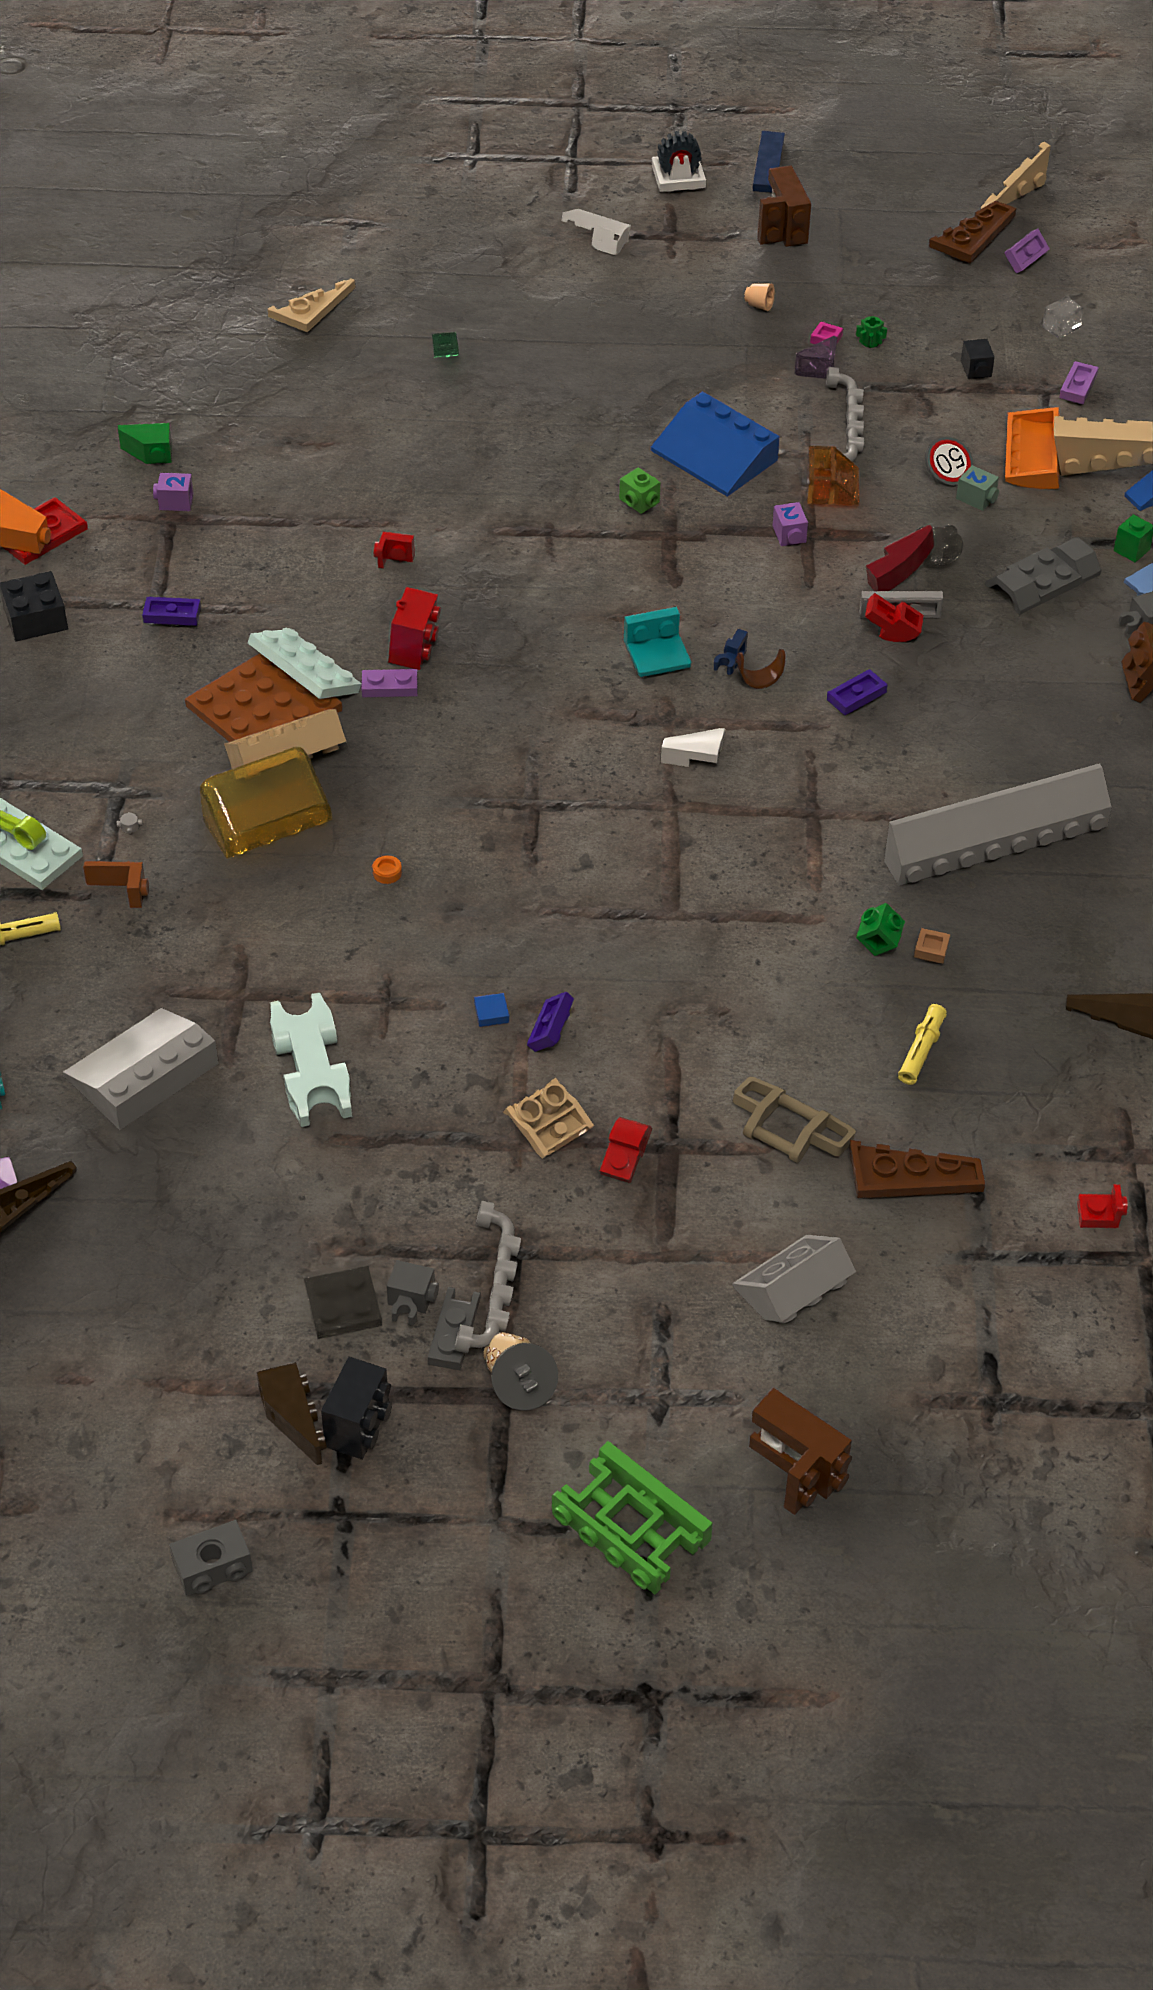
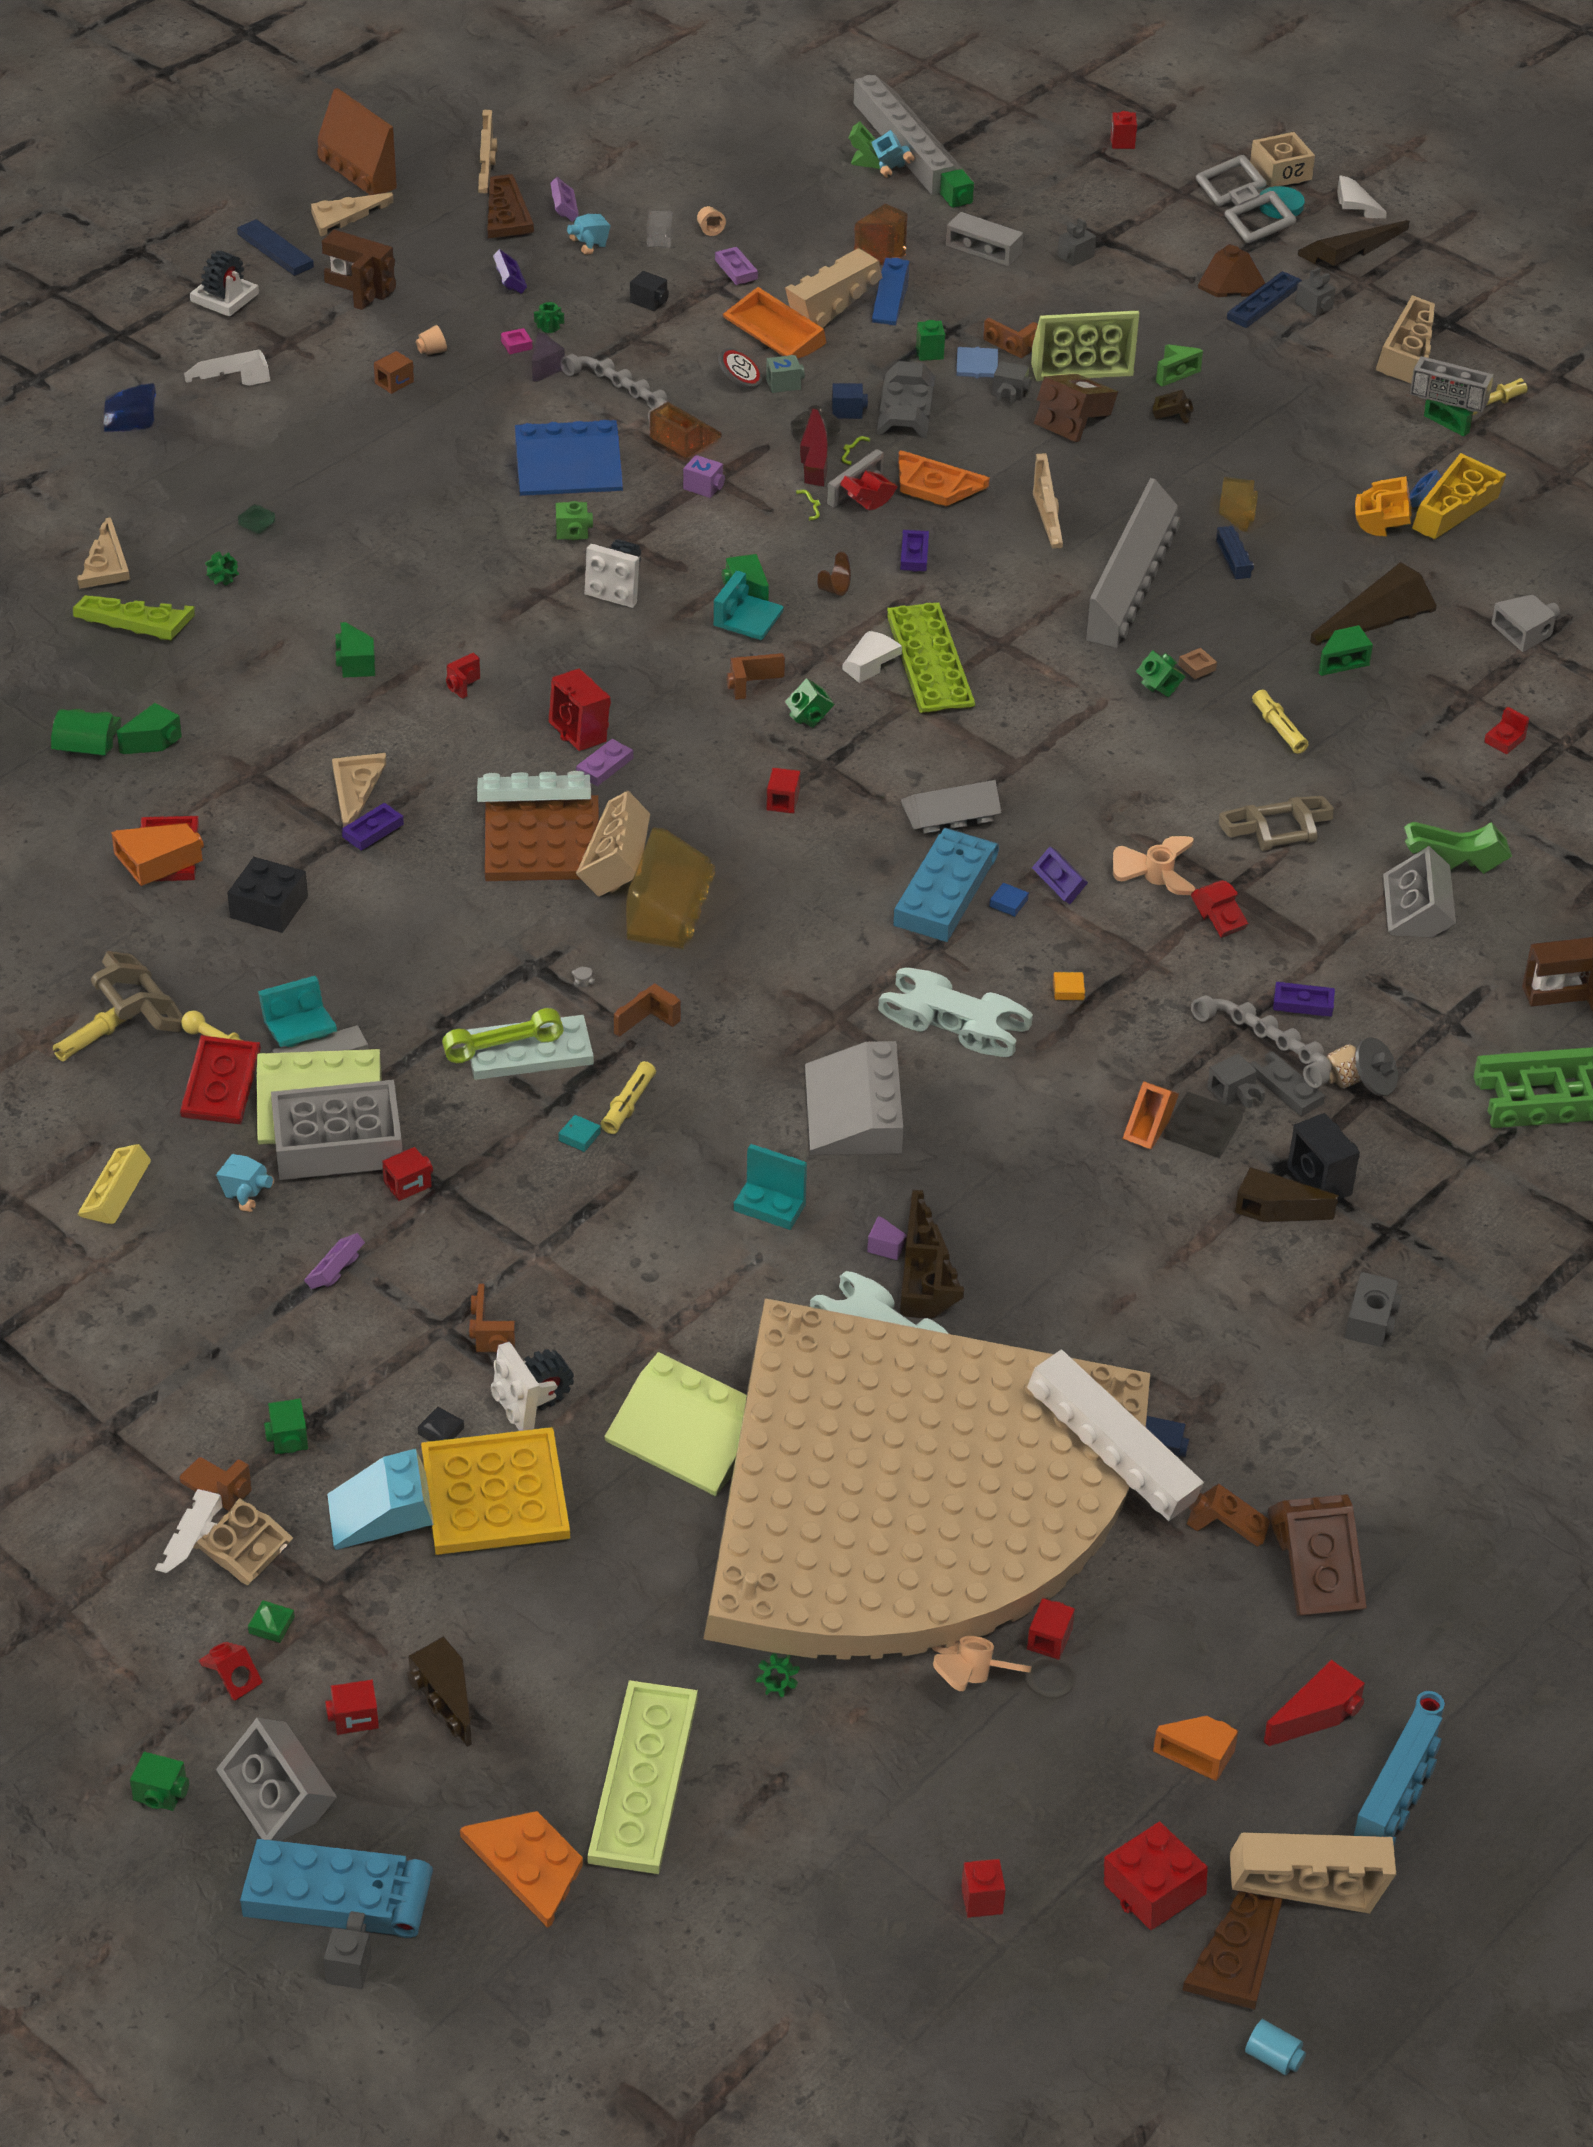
camera: 50 degrees left, 5 degrees down
medium lavender brick [153,473,194,511] -> none
orange tile [372,855,402,884] -> none
tan slope [503,1078,594,1159] -> none
dark blue plate [714,629,748,675] -> none
reddish brown wing [849,1140,985,1198] -> none
none -> green brick [51,709,121,755]
none -> lime wing [73,595,195,640]
none -> clear blue slope [104,383,156,432]
none -> green gear [205,551,239,586]
none -> tan wing [311,192,393,236]
none -> dark orange slope [317,88,397,195]
none -> tan wing [332,753,386,828]
none -> green slope [335,622,375,678]
none -> dark orange brick [374,351,414,394]
none -> dark purple plate [493,249,527,294]
none -> medium azure piece [567,214,611,255]
none -> white plate [584,539,641,608]
none -> light nougat hat [697,206,726,236]
none -> green slope [722,554,769,601]
none -> dark orange bracket [727,653,785,700]
none -> red brick [767,768,800,814]
none -> green brick [785,678,835,728]
none -> lime piece [796,490,821,521]
none -> dark blue brick [832,383,868,419]
none -> lime piece [841,436,870,465]
none -> lime plate [887,602,975,713]
none -> dark azure hinge [894,828,999,942]
none -> orange wing [898,450,990,506]
none -> light grey slope [901,780,1001,834]
none -> tan wing [1033,453,1063,549]
none -> light orange tile [1053,972,1085,1000]
none -> light nougat piece [1113,836,1195,895]
none -> orange slope [1122,1081,1179,1149]
none -> dark blue piece [1216,526,1254,580]
none -> dark purple plate [1273,982,1335,1017]
none -> green slope [1319,625,1373,676]
none -> bright green arch [1404,822,1512,874]

